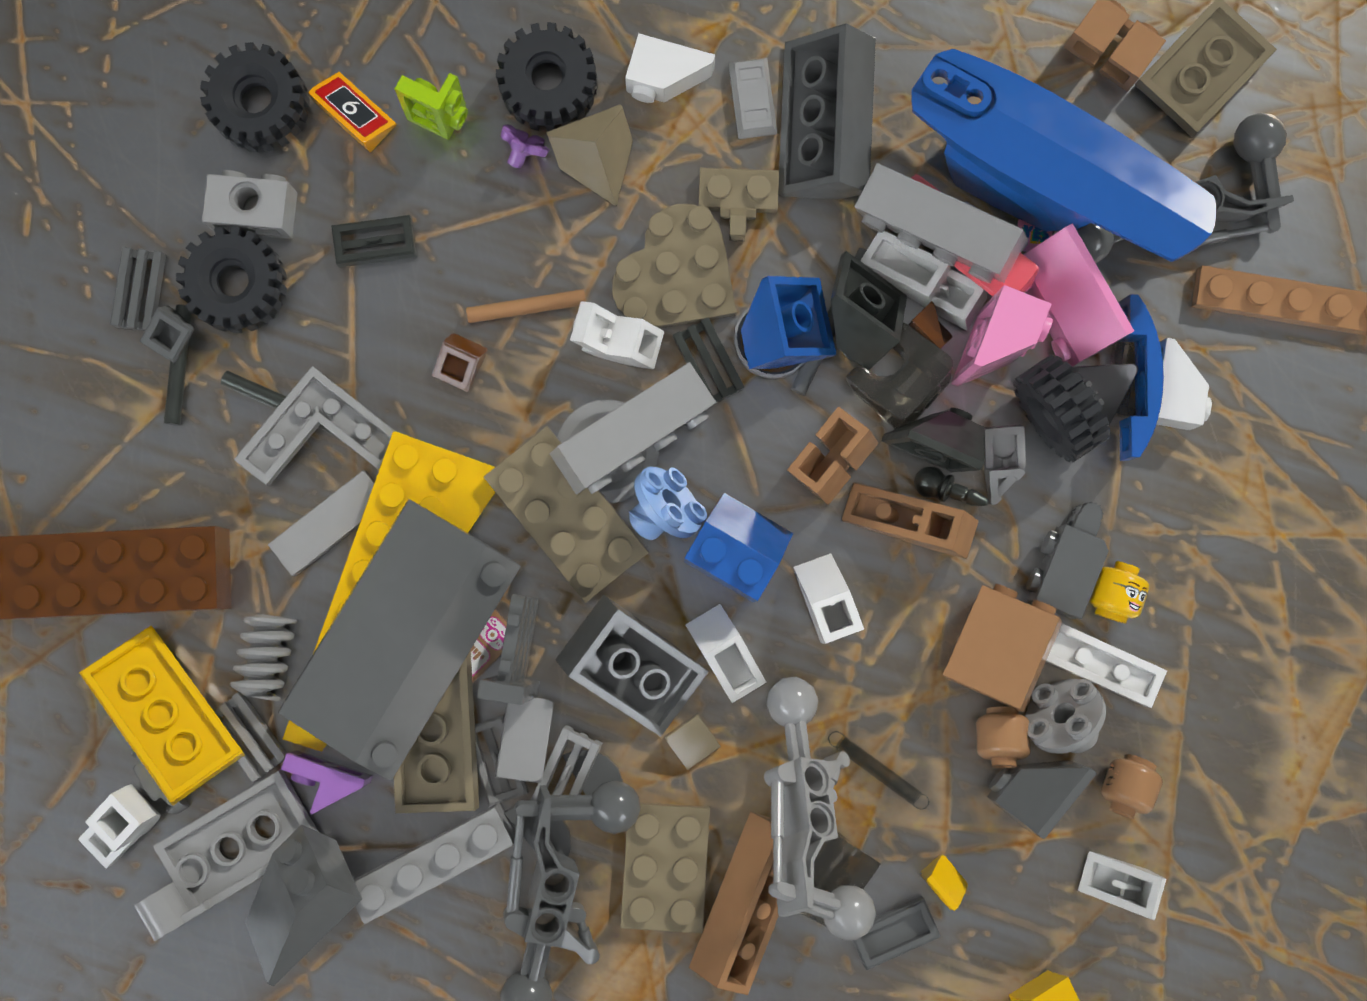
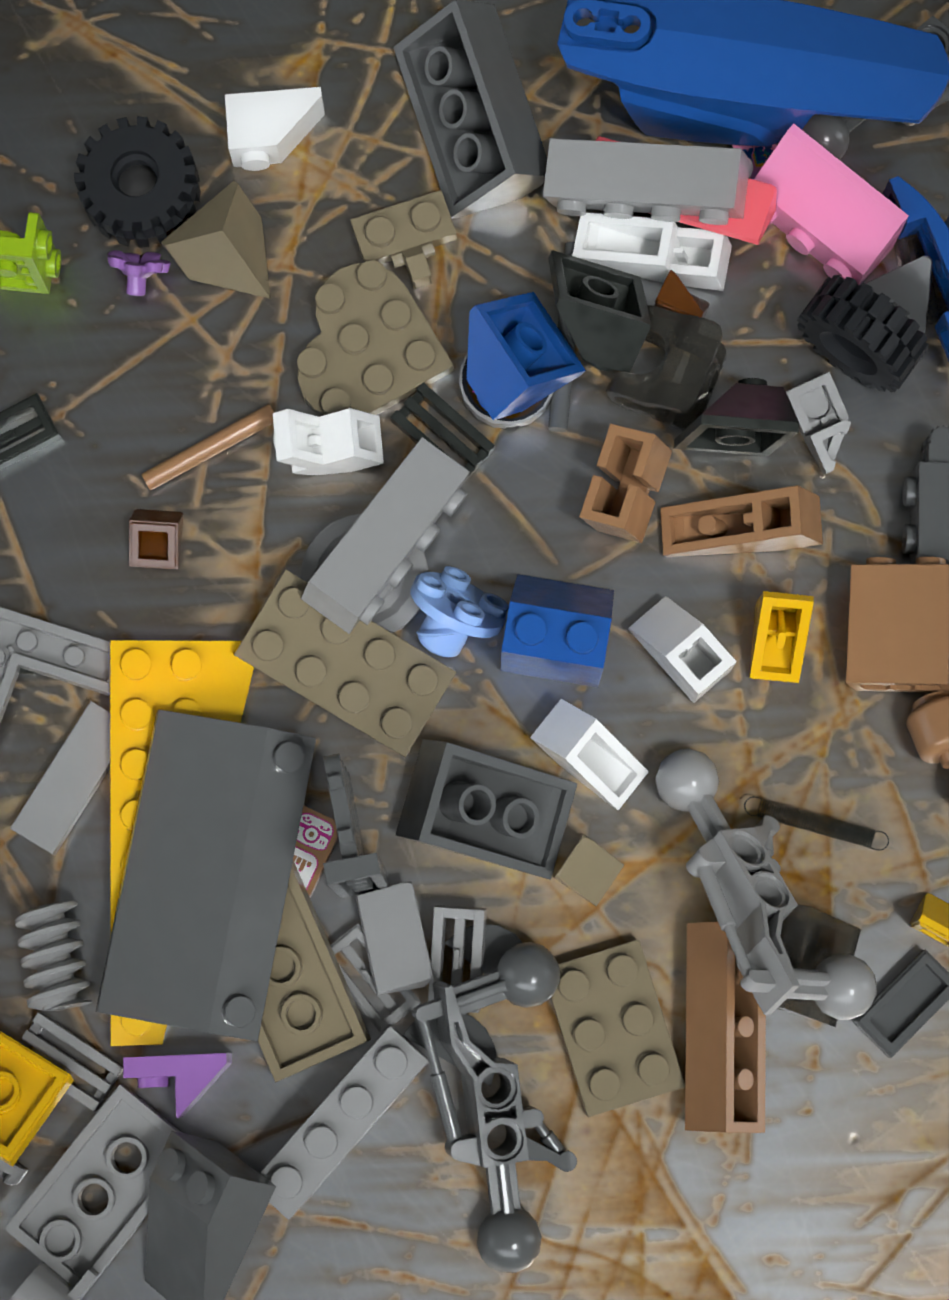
camera: 15 degrees left, 5 degrees down
light grey tile [728,58,777,139] -> none
pearl dark grey bar [914,466,989,506] -> none
bright pink slope [951,285,1053,386] -> none
none -> yellow slope [749,591,814,683]

